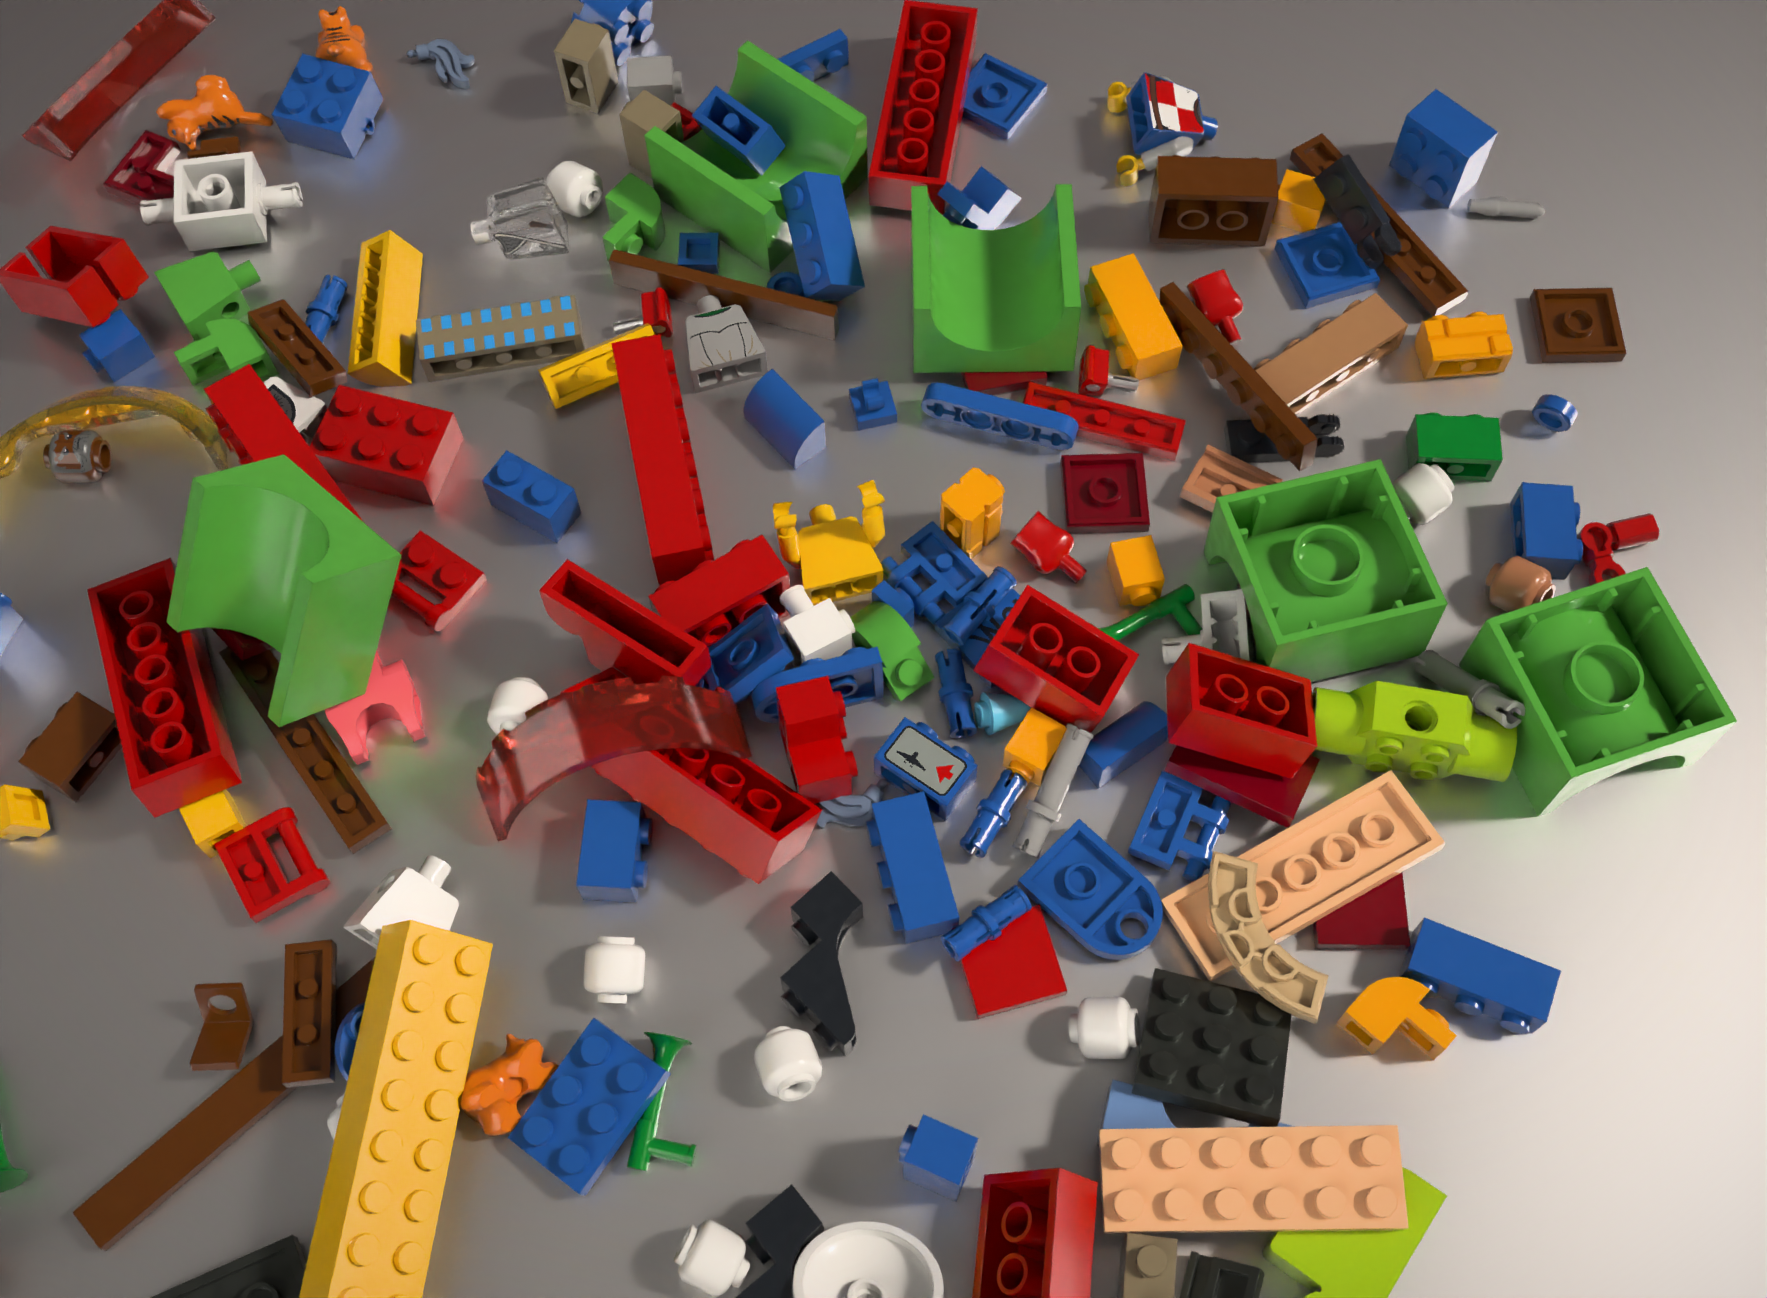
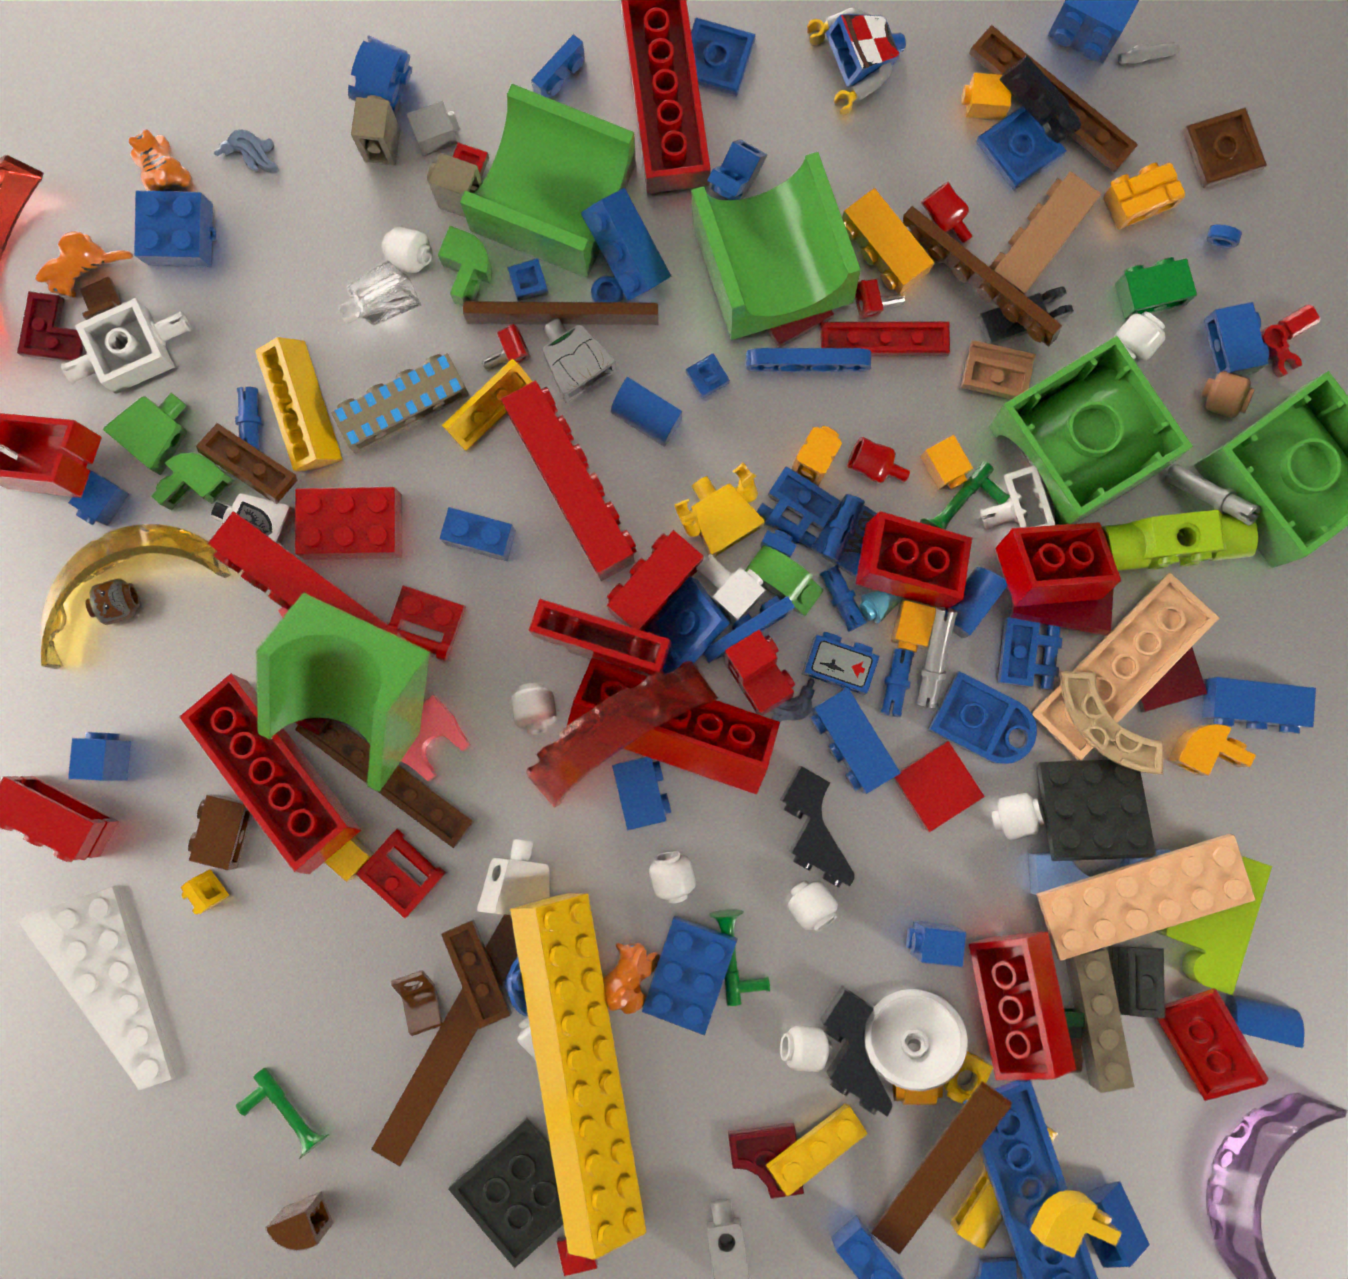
camera: 20 degrees left, 20 degrees up
blue brick [692,86,786,176] -> none
blue pin [941,885,1032,961] -> none
dark red tile [1060,453,1150,534] -> none
reddish brown brick [1149,155,1279,246] -> none

